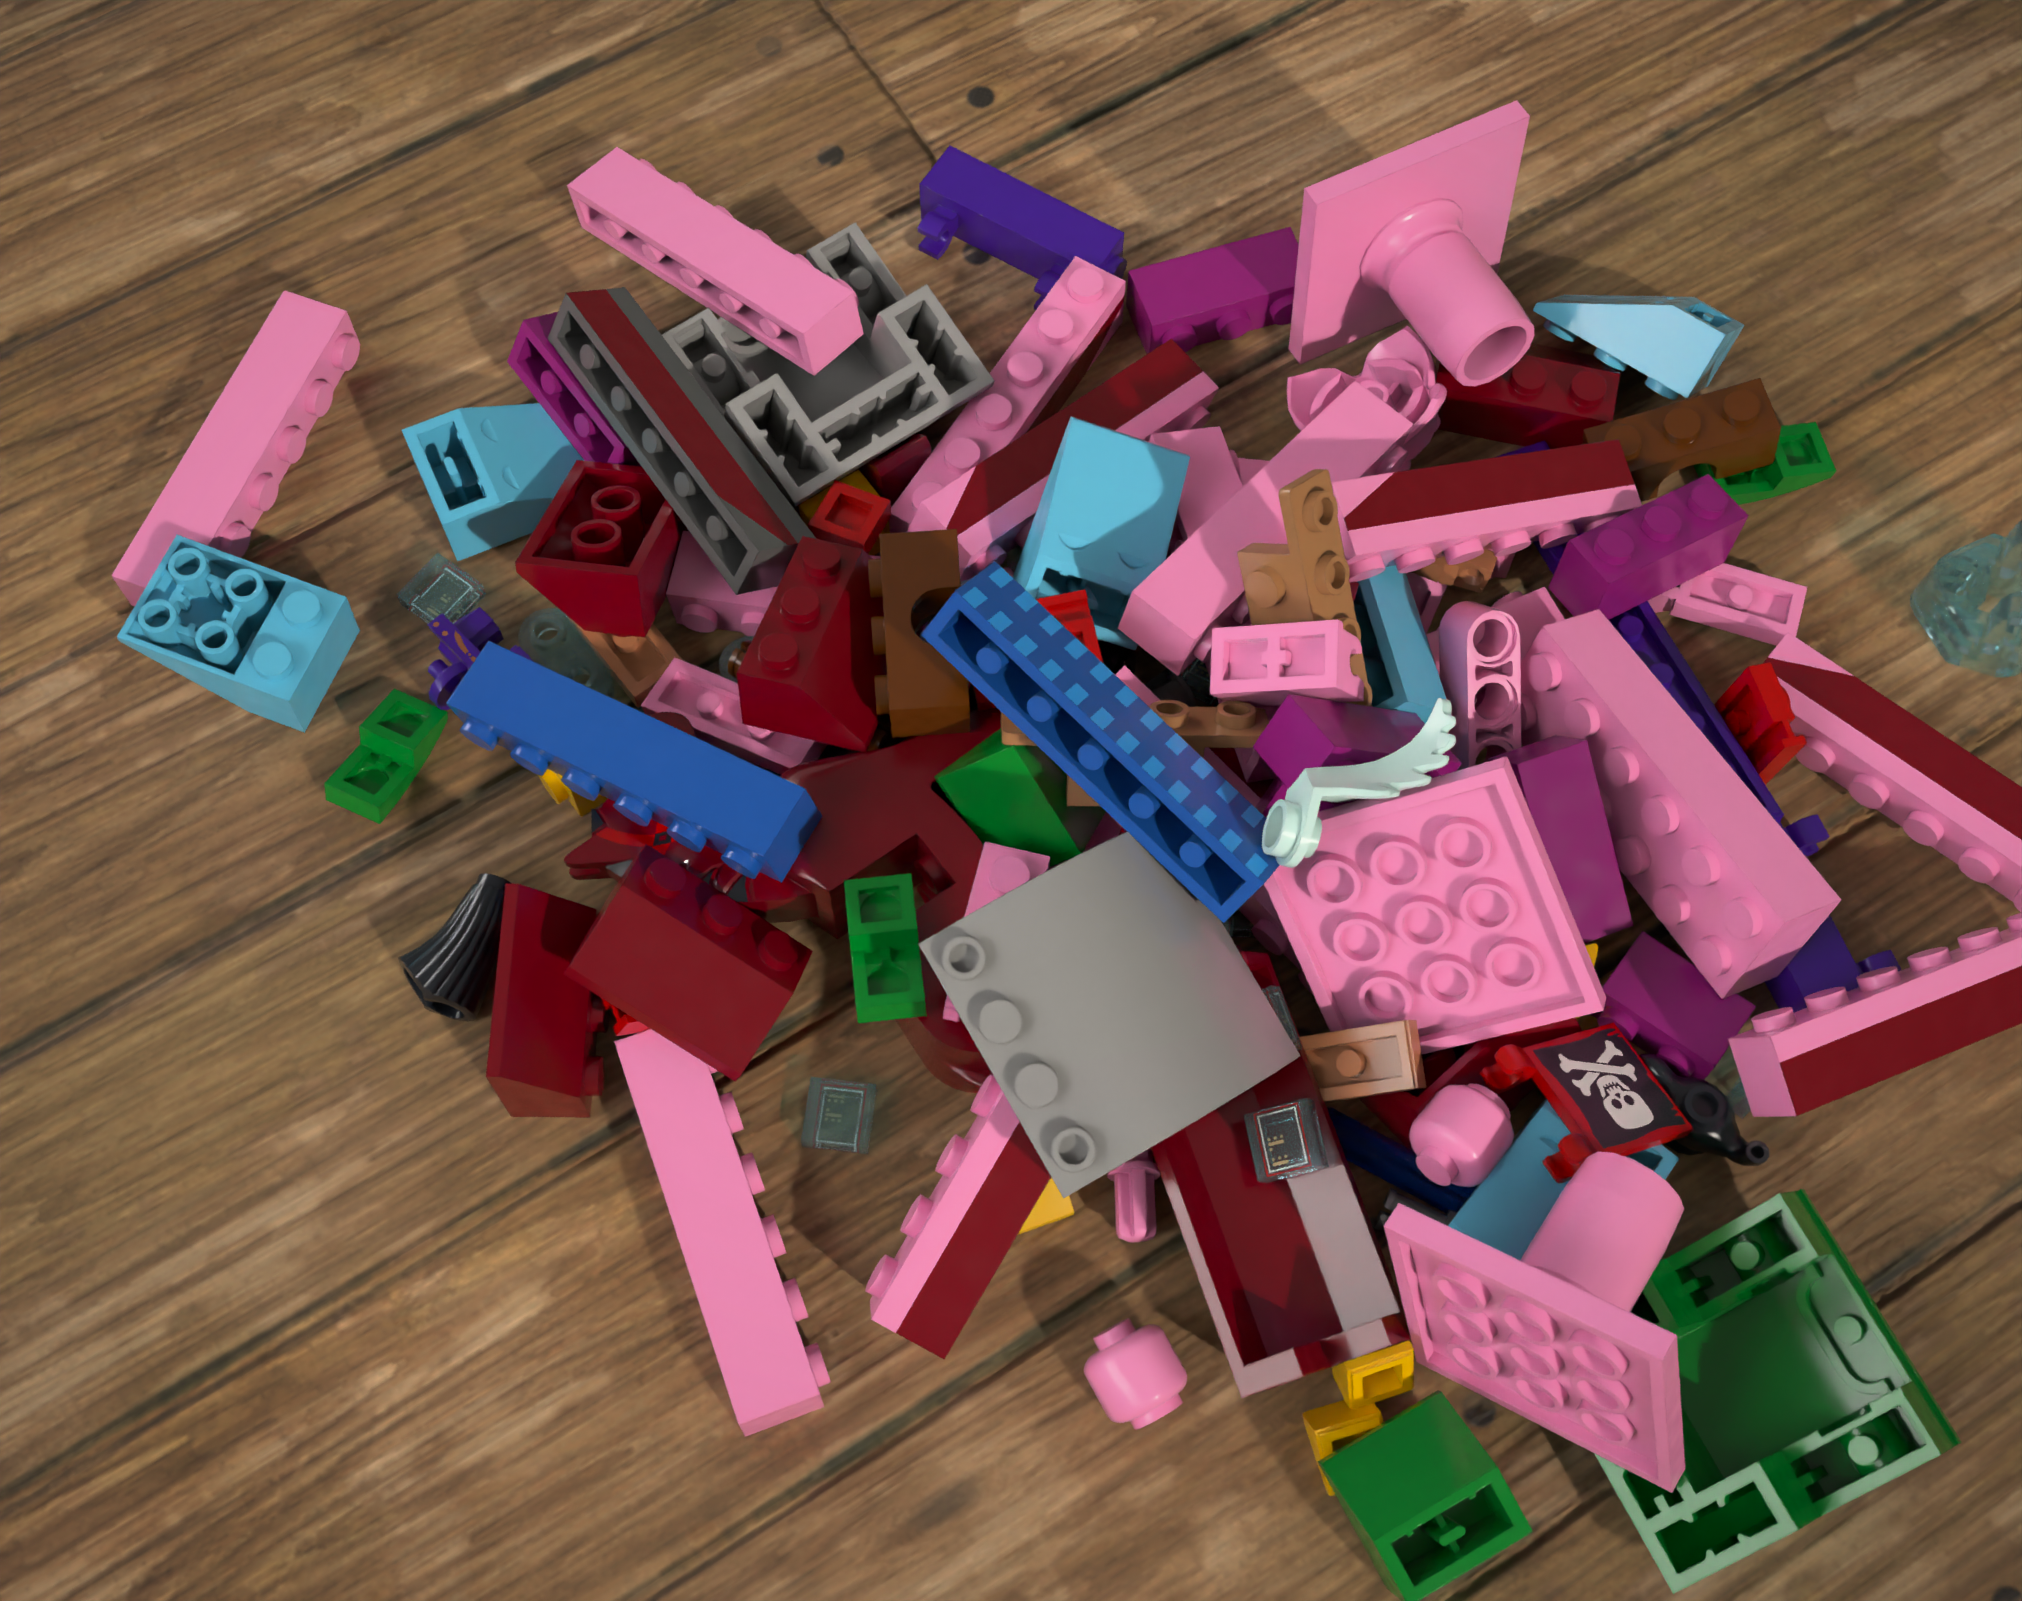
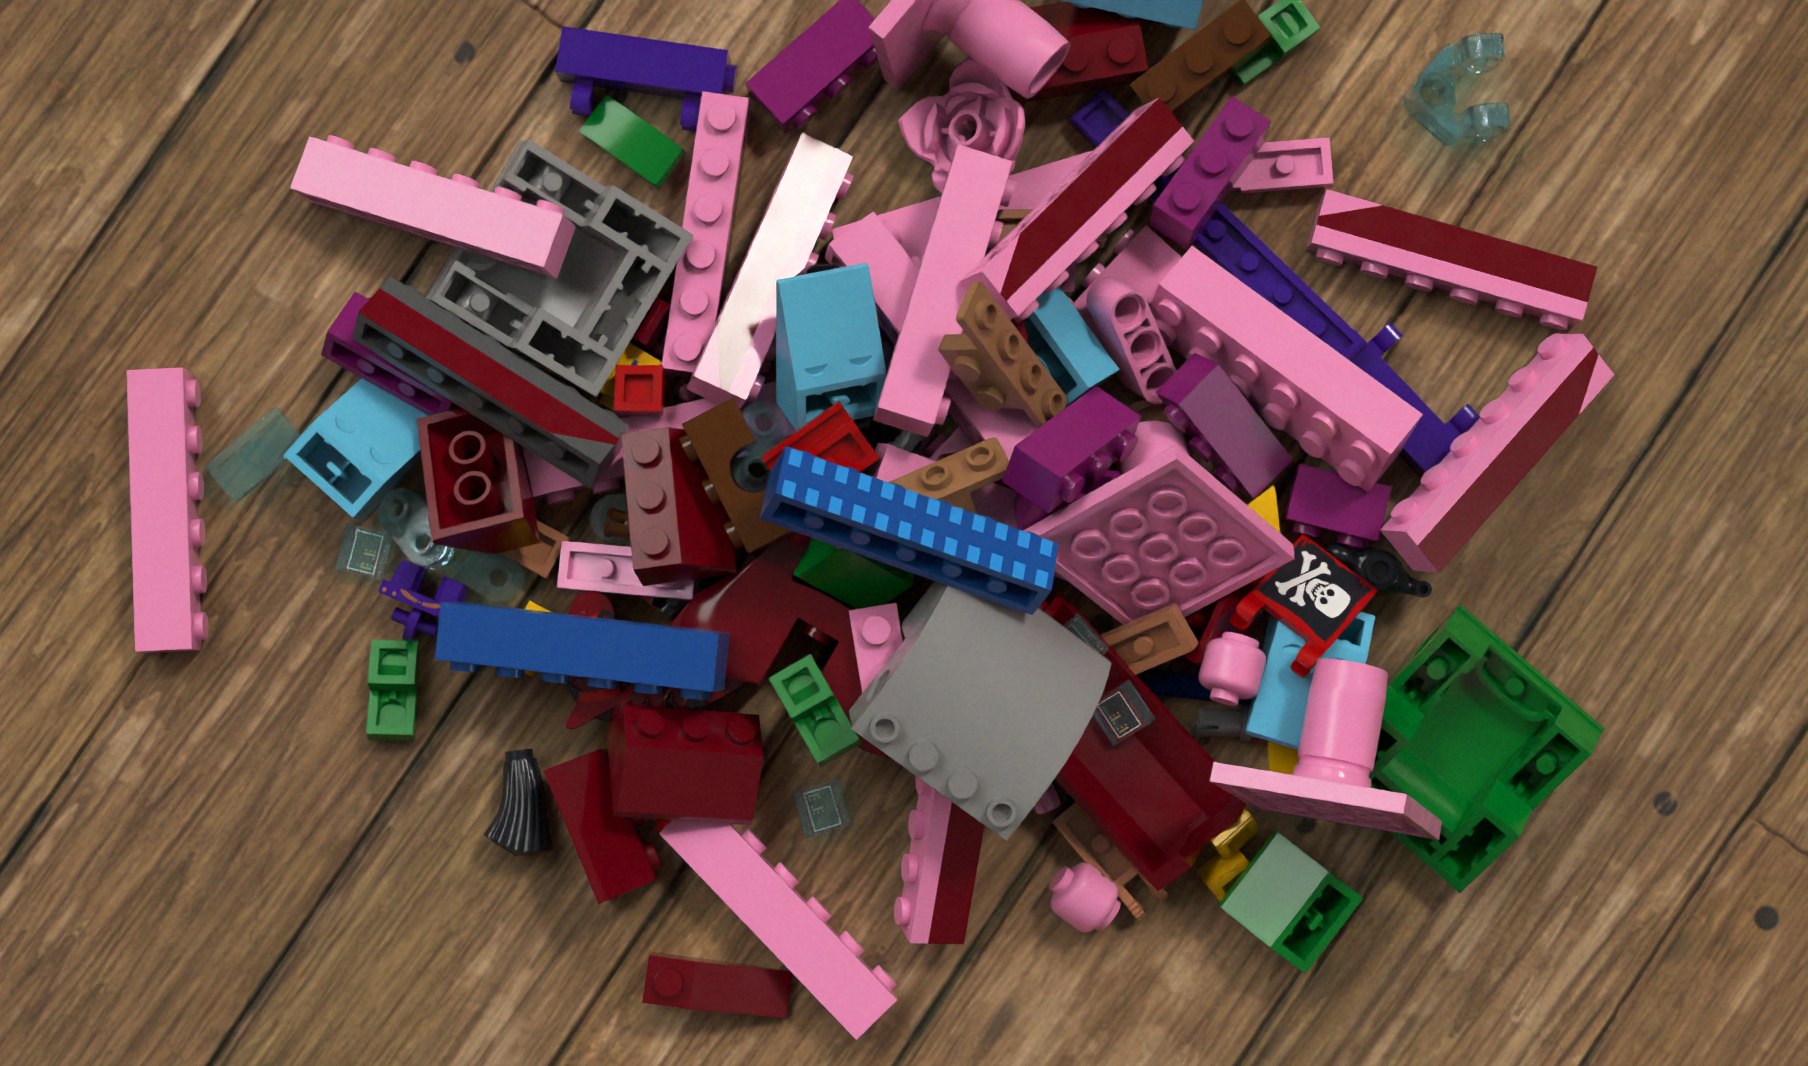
camera: 20 degrees left, 20 degrees up
medium azure slope [117,535,360,733] -> none
bright pink hinge [1210,619,1364,707] -> none
light aqua plant [1262,698,1456,868] -> none
red plate [1714,662,1807,785] -> none
none -> clear light blue plate [204,406,301,503]
none -> clear light blue plate [378,488,455,569]
none -> green slope [579,95,686,189]
none -> dark red slope [642,952,792,1019]
none -> nougat hinge [1051,801,1169,921]

